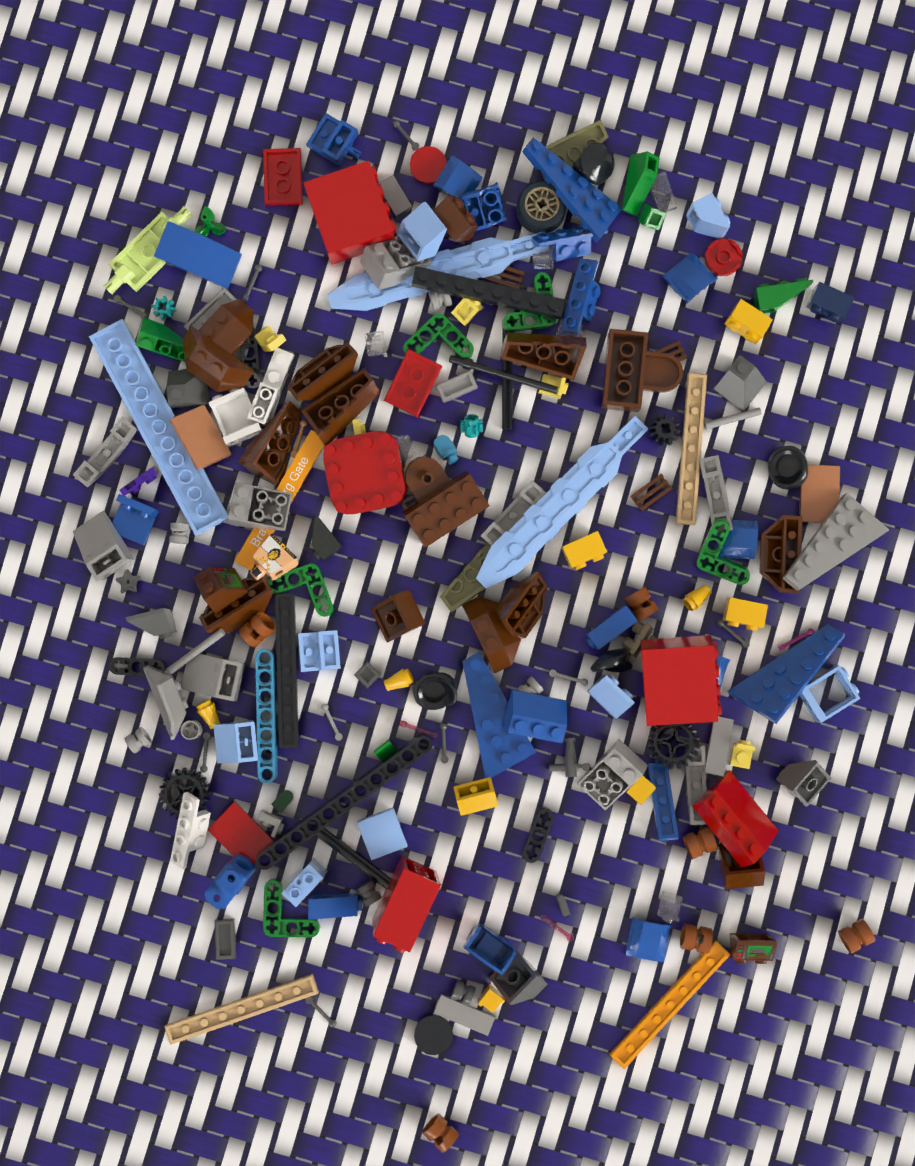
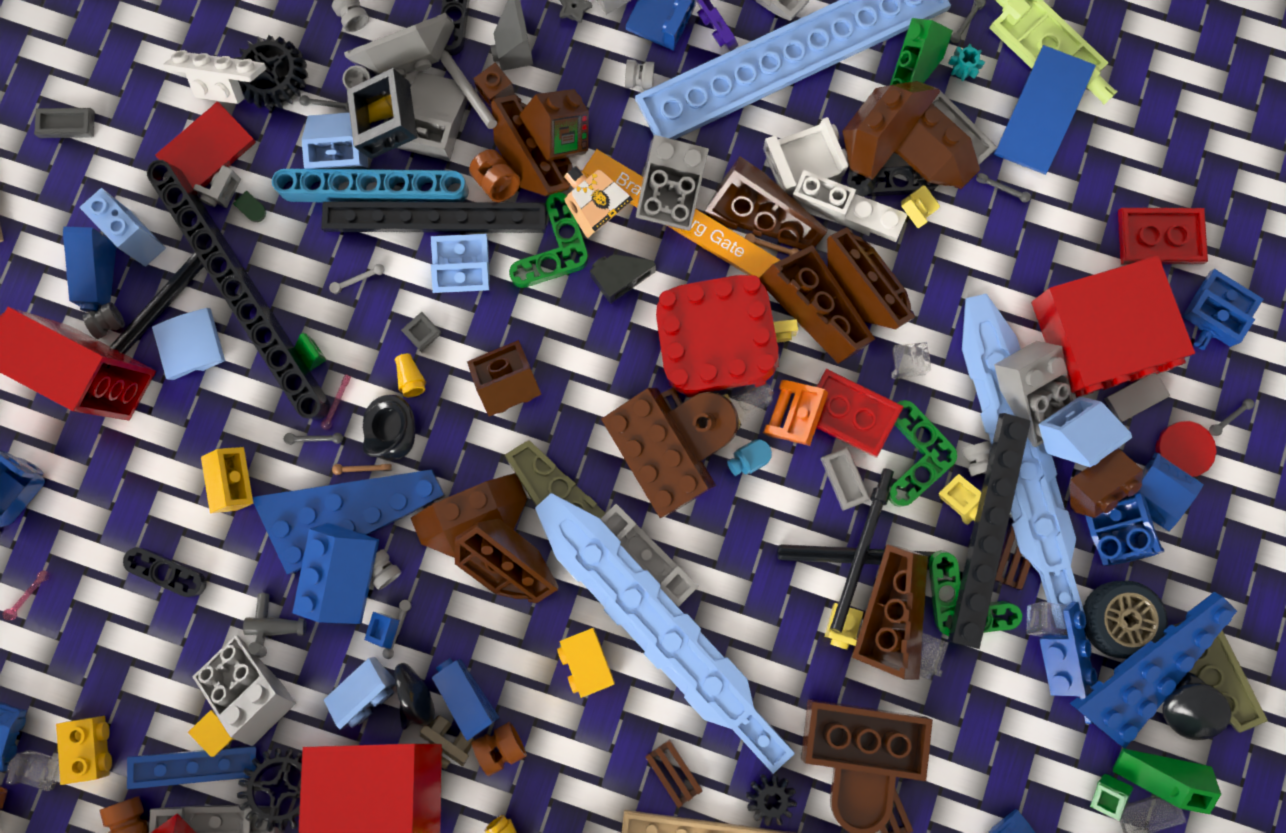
camera: 90 degrees right, 5 degrees down
dark grey slope [167,369,210,409] -> none
nougat tile [170,405,231,471] -> none
green plant [194,206,226,237] -> none
blue piece [204,853,256,909] -> none
green beam [263,879,320,938] -> none
teal gear [460,414,483,438] -> none
dark grey tile [556,893,571,917] -> none
blue bracket [560,259,600,334] -> none
none -> yellow brick [56,716,112,785]
none -> medium nougat hinge [332,464,392,475]
none -> black window [347,68,418,159]
none -> blue plate [364,612,400,649]
none -> reddish brown brick [473,62,515,109]
none -> orange plate [763,380,828,446]

